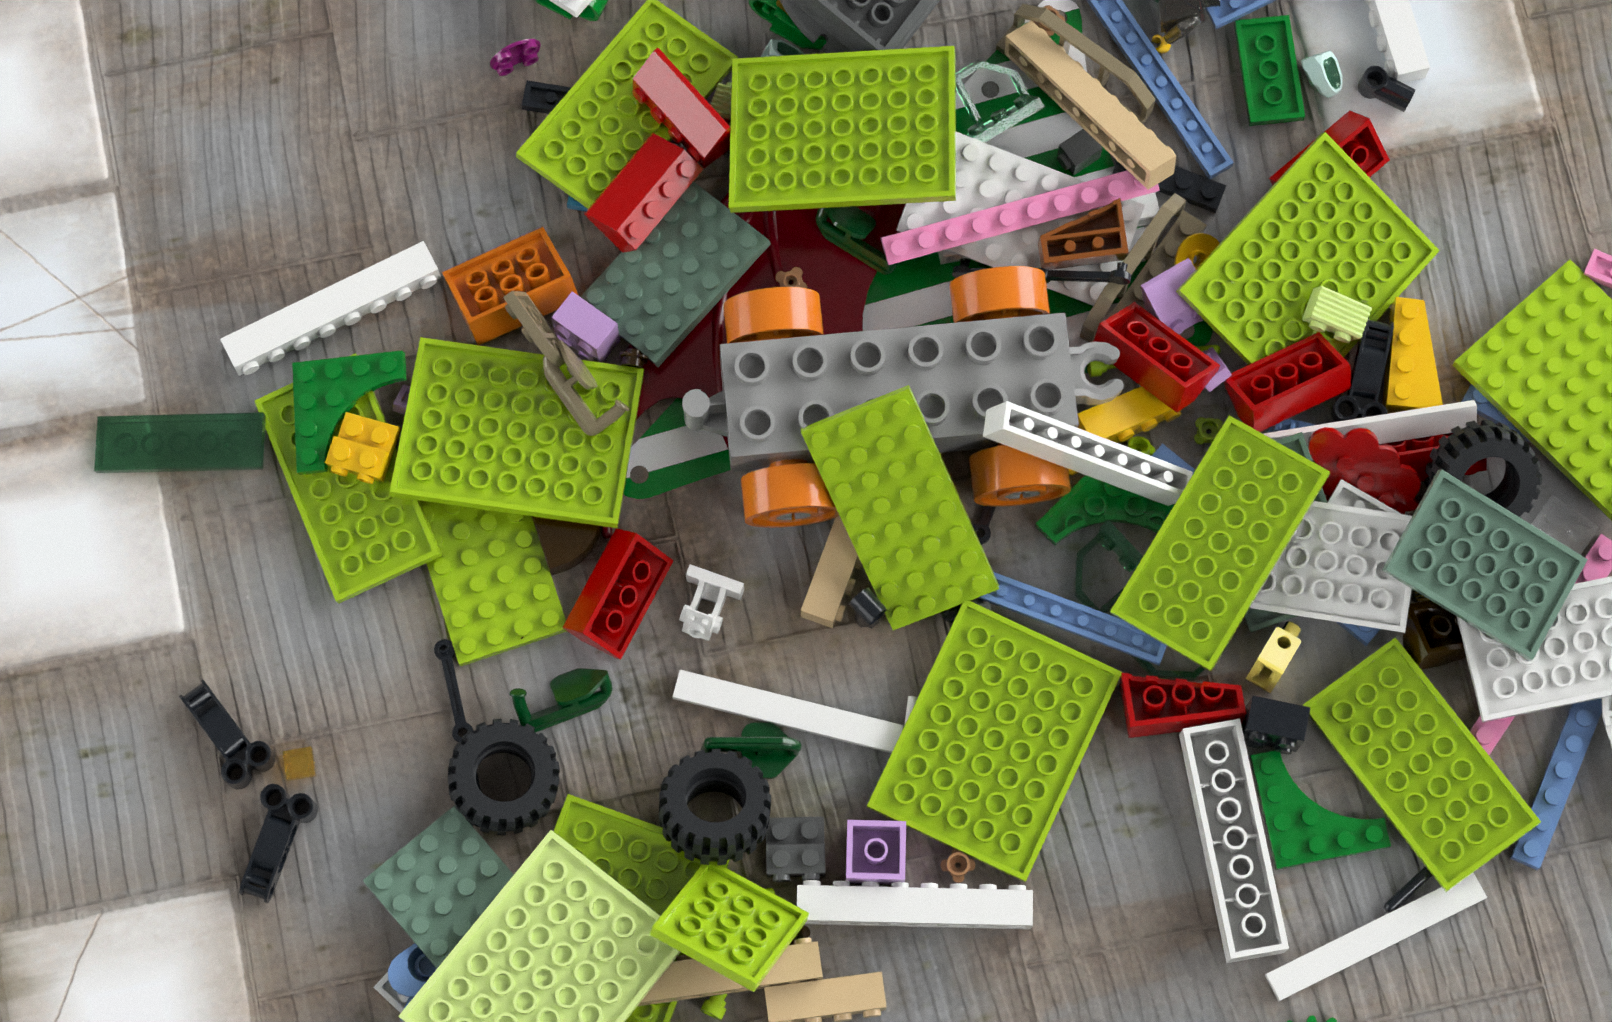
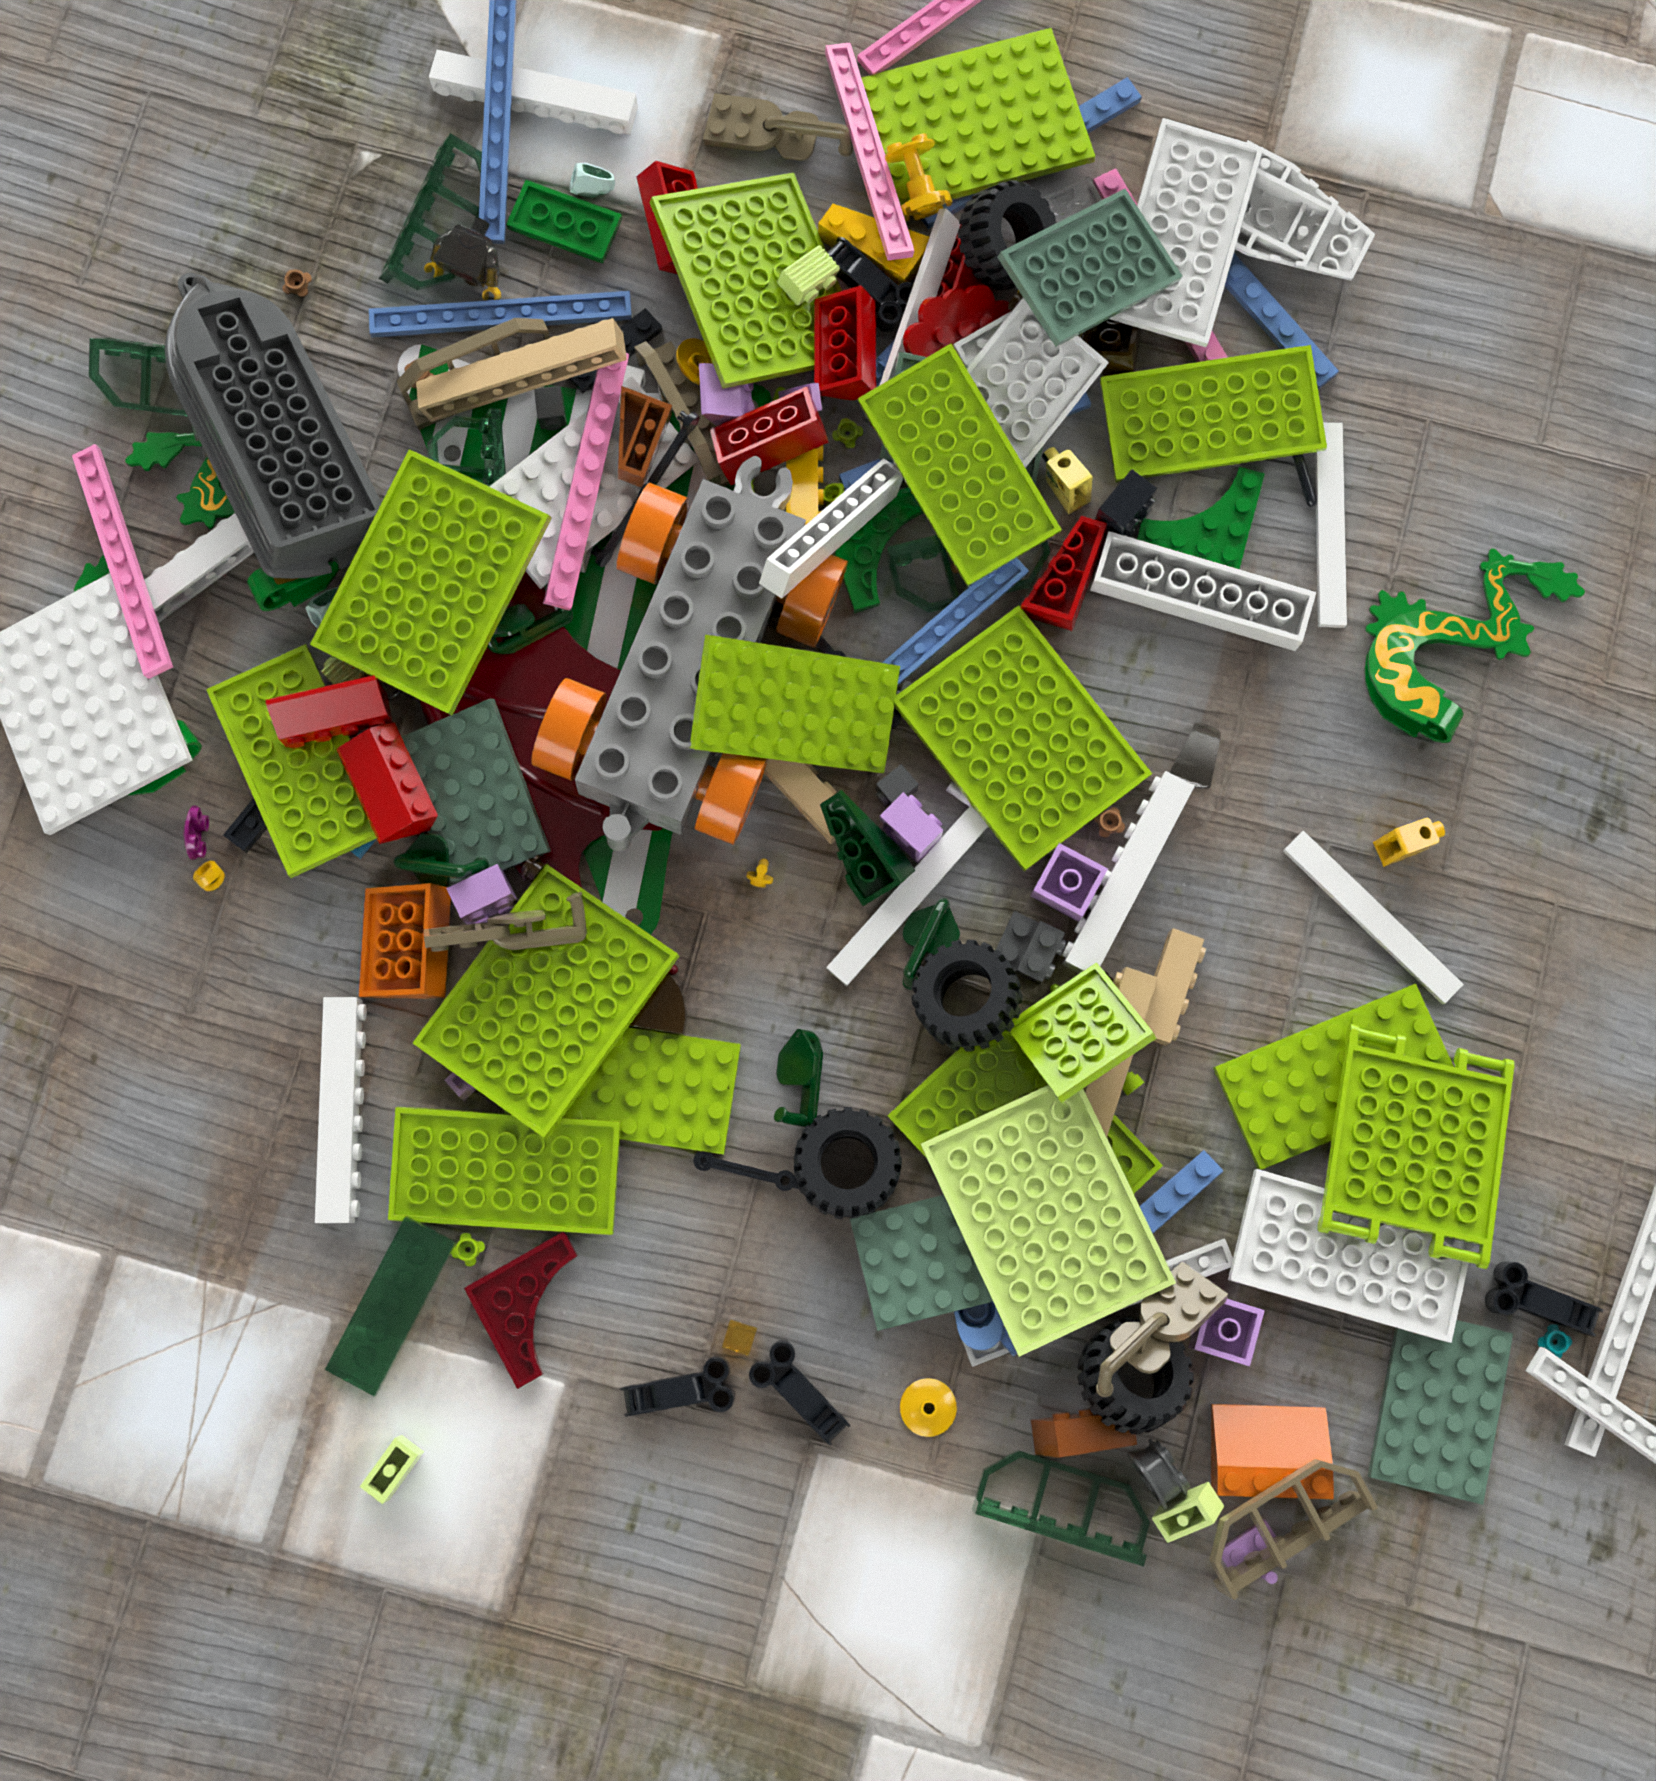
camera: 65 degrees left, 5 degrees up
green plate [292,350,407,475] -> none
yellow plate [325,412,401,484] -> none
red slope [562,528,674,660] -> none
white tile [679,564,744,641] -> none
medium nougat plate [776,267,807,288] -> none
black piece [849,588,887,629] -> none
black piece [1358,66,1416,112] -> none
none -> yellow tile [193,861,225,891]
none -> yellowish green brick [360,1435,424,1504]
none -> dark green piece [393,833,489,887]
none -> lime plate [451,1233,485,1266]
none -> dark red plate [464,1232,578,1389]
none -> dark tan plate [703,93,853,161]
none -> yellow plate [746,858,773,888]
none -> dark green wedge [820,790,916,906]
none -> bright pink plate [825,43,914,261]
none -> dark grey brick [875,764,919,807]
none -> lavender brick [878,792,943,864]
none -> yellow piece [884,133,952,221]
none -> yellow dish [900,1378,957,1437]
none -> clear smoke piece [1169,723,1221,789]

